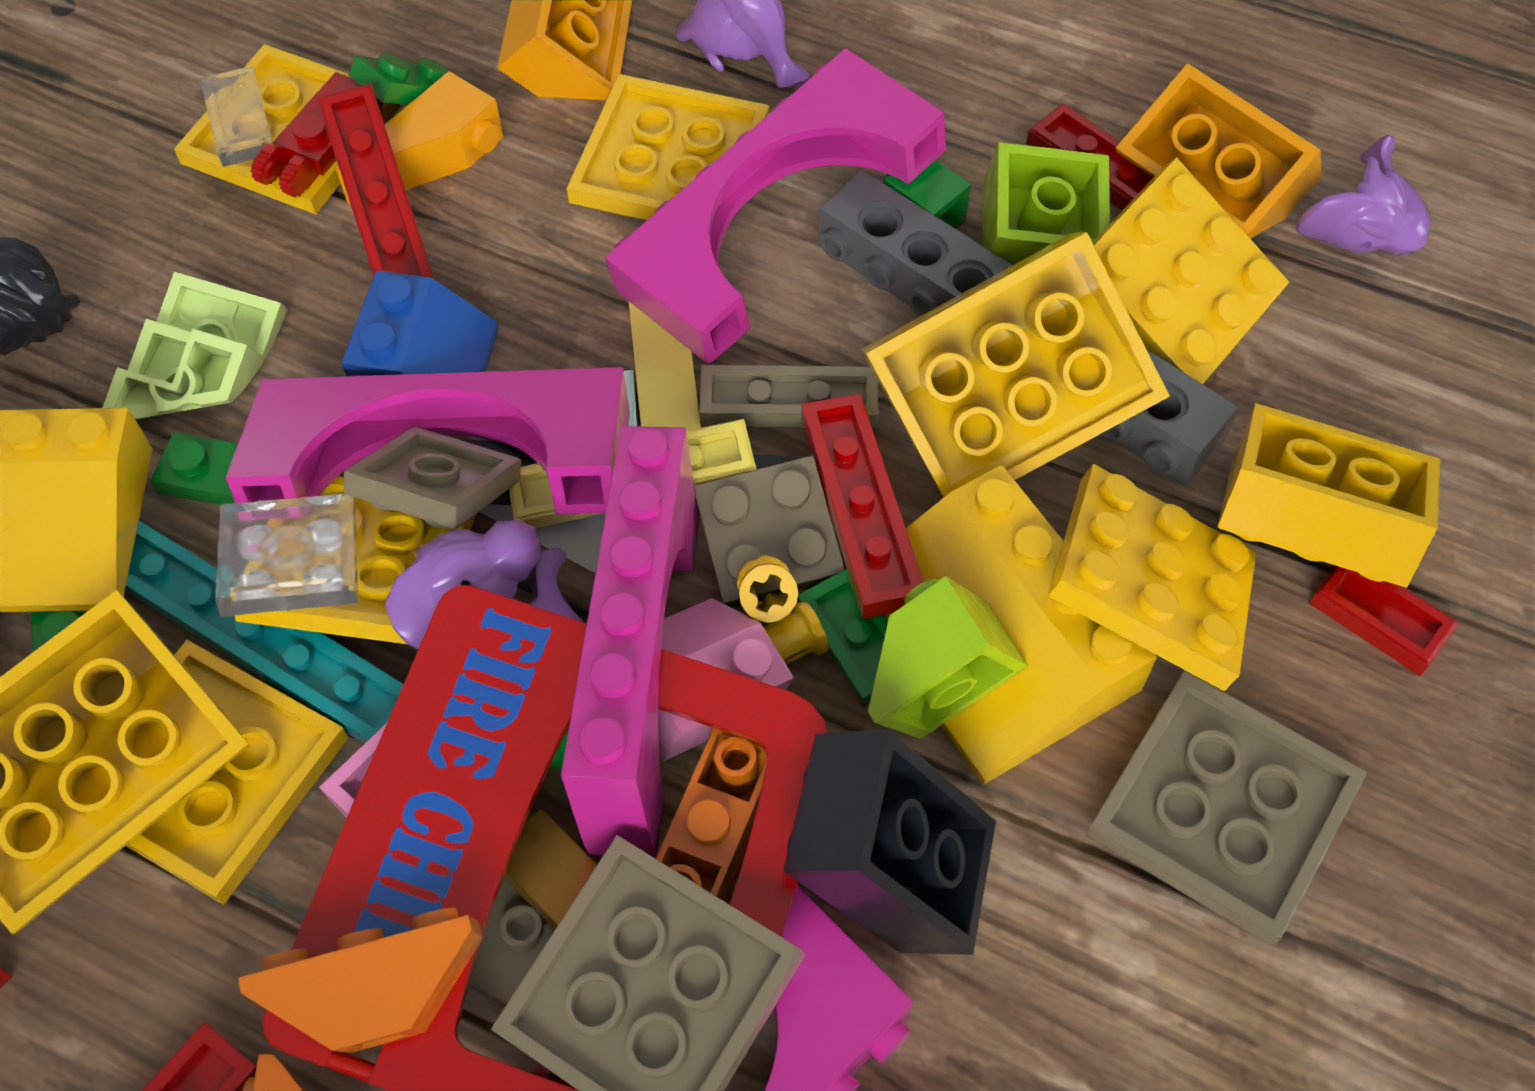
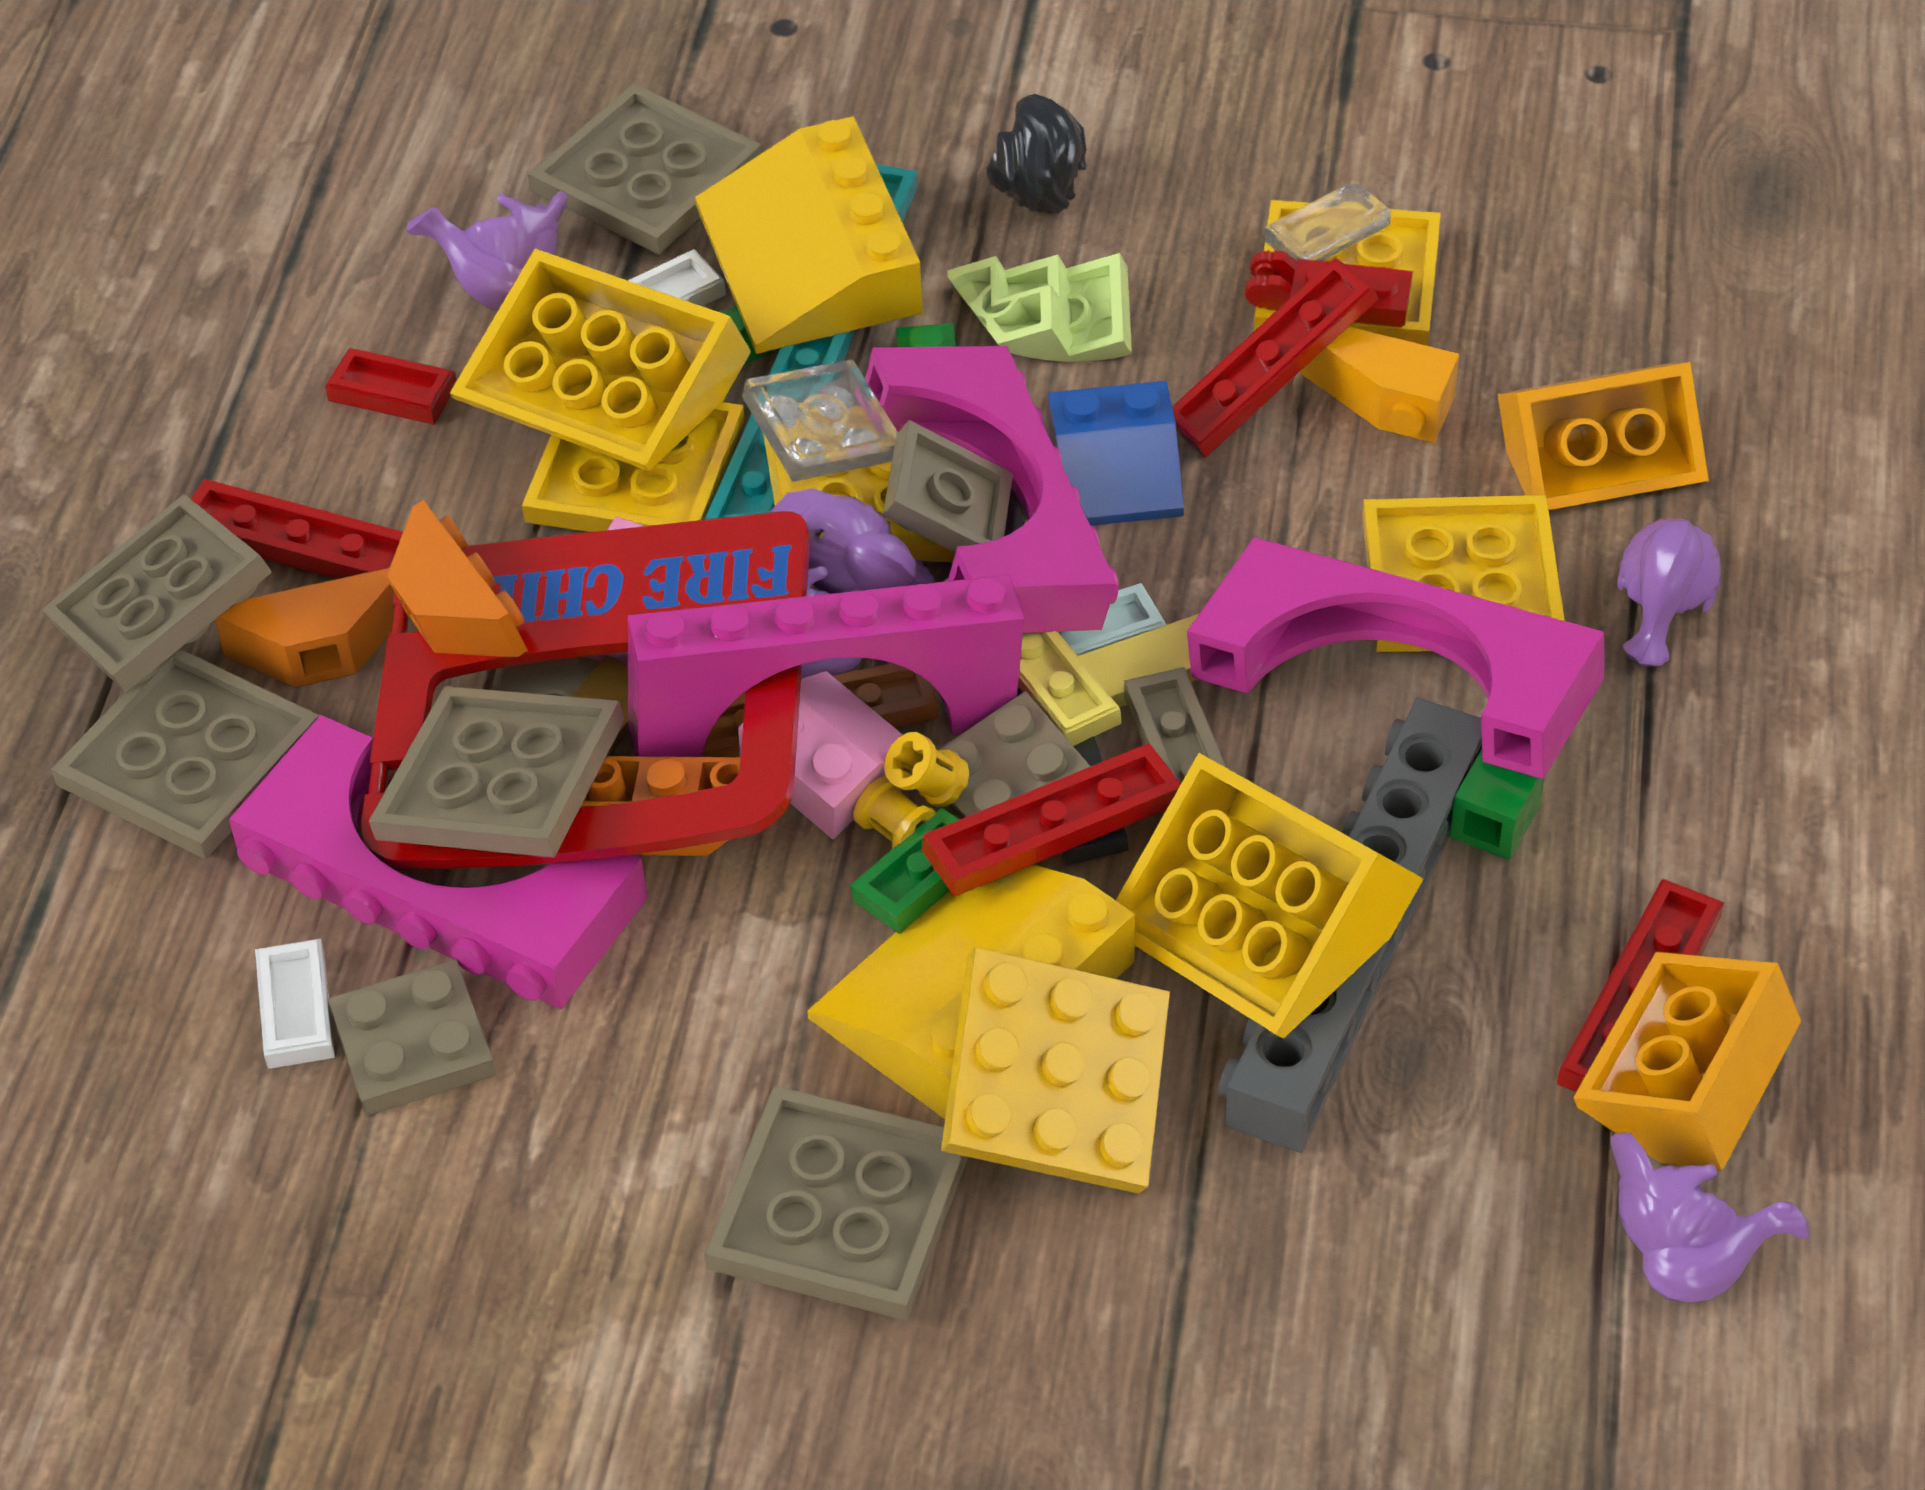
camera: 75 degrees right, 10 degrees down
green plate [349,53,449,105] -> none
black brick [783,729,996,955] -> none
lime slope [868,576,1028,739] -> none
lime brick [982,142,1110,265] -> none
yellow plate [1093,157,1289,384] -> none
yellow brick [1217,403,1440,588] -> none
red tile [1309,566,1459,676] -> none

